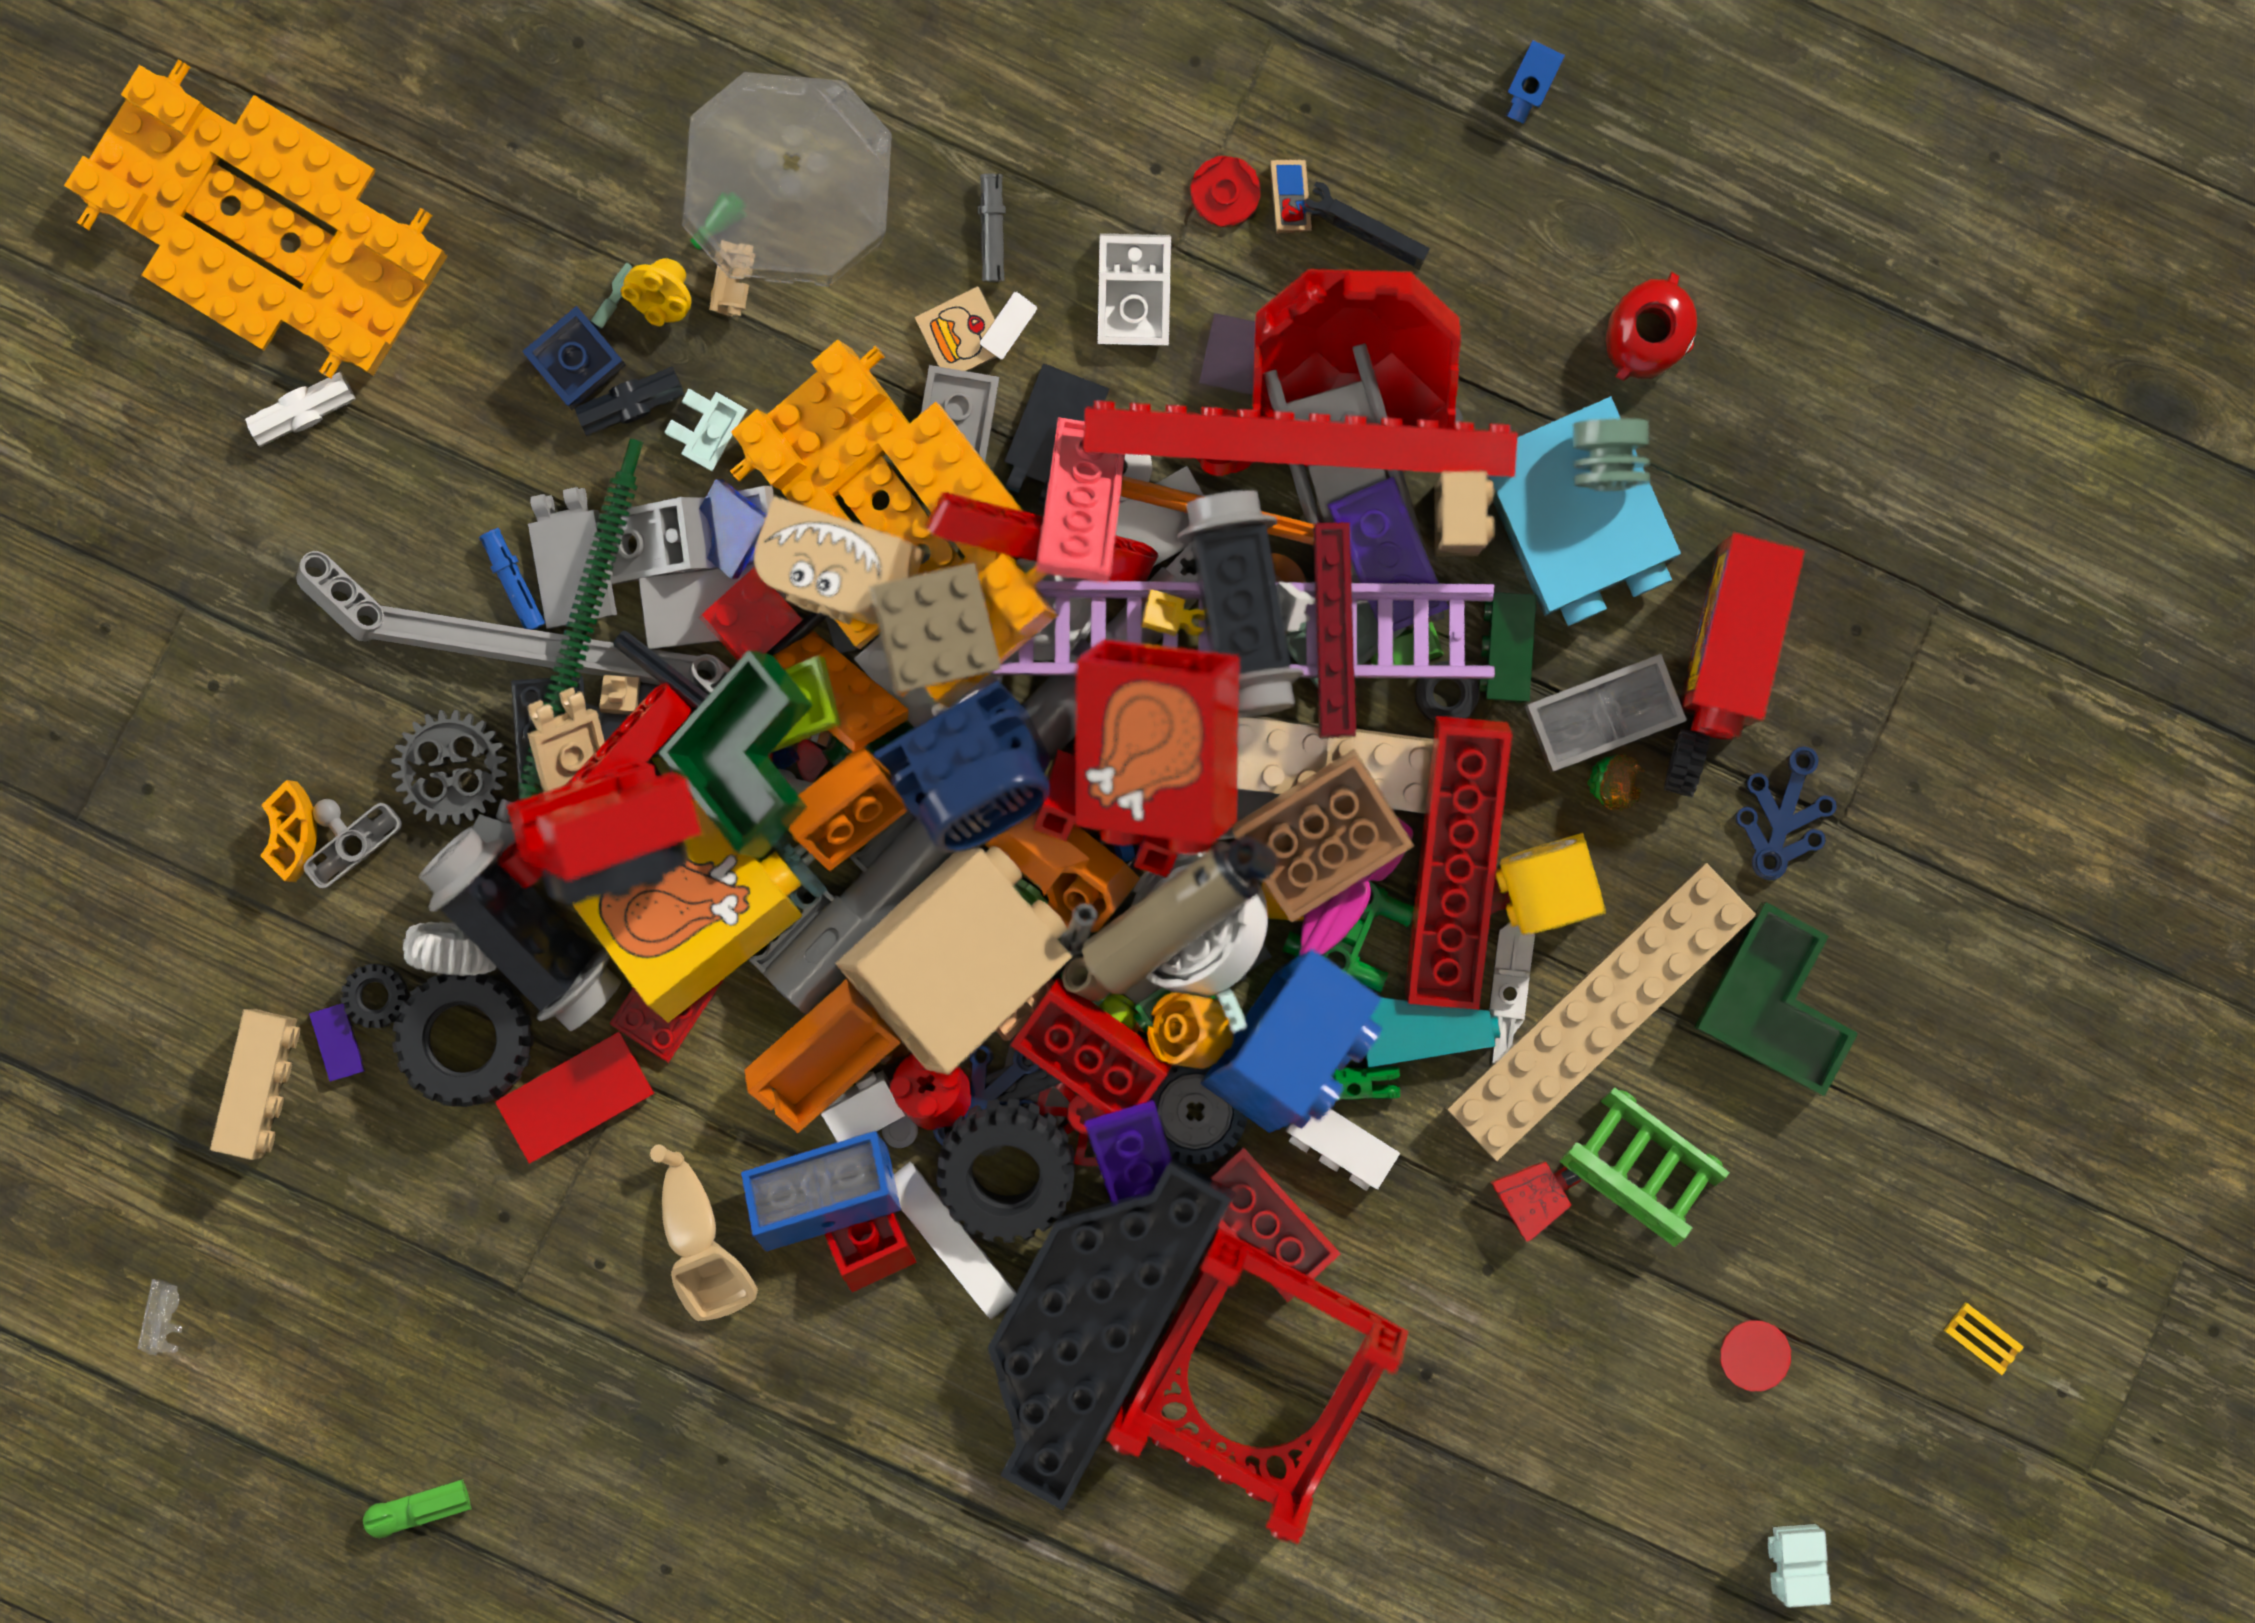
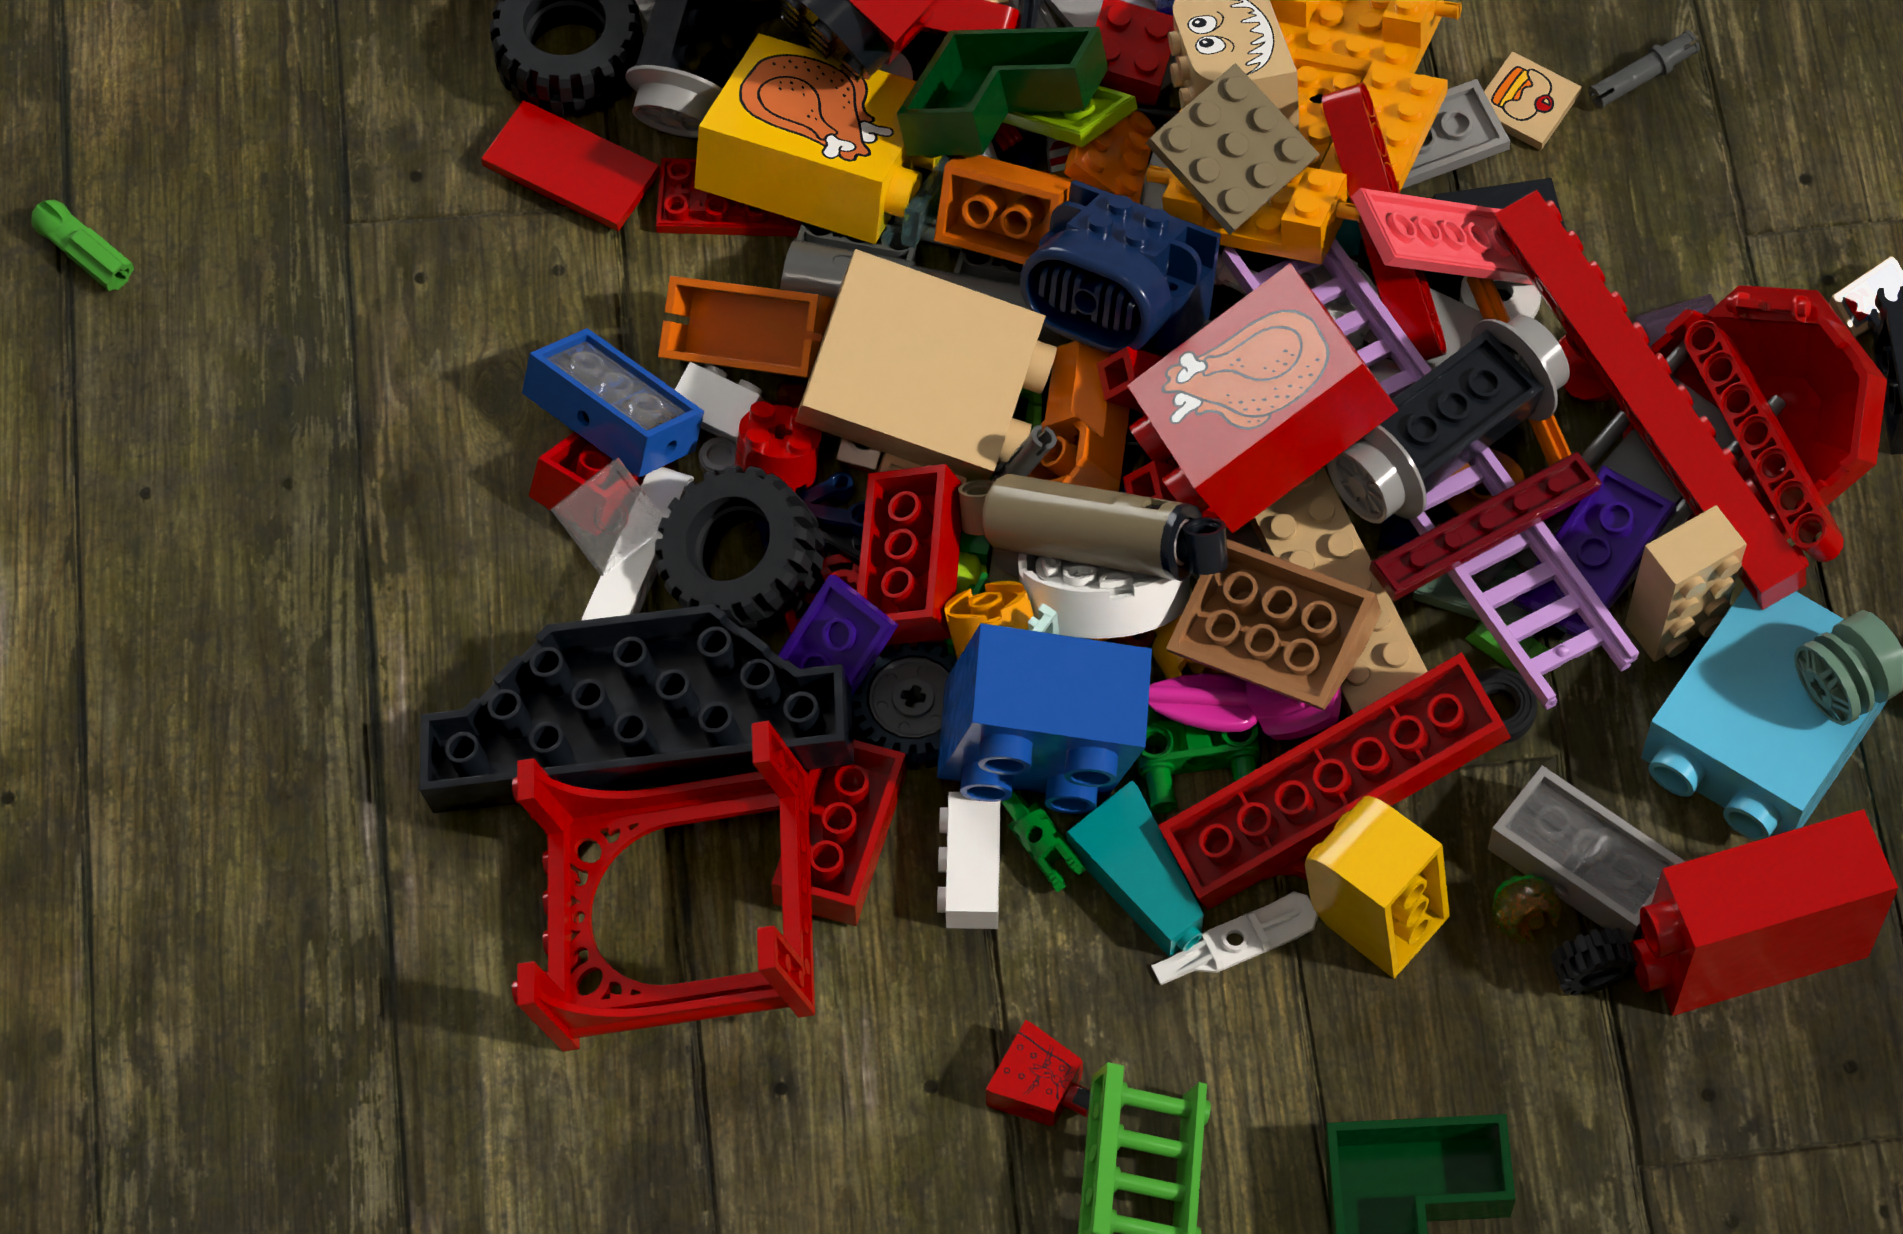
camera: 60 degrees right, 25 degrees down
tan piece [650,1144,758,1321] -> none
white sticker [980,292,1037,359] -> none
white slope [1098,234,1171,345] -> none
yellow plate [1140,589,1205,636] -> none
red tile [1191,156,1261,227] -> none
white tile [1277,582,1316,631] -> none
tan brick [1445,863,1756,1161] -> none
dark green brick [1479,592,1536,703] -> none
dark blue plant [1735,747,1837,880] -> none
none -> clear tile [551,458,663,576]
none -> red beam [1684,320,1844,562]

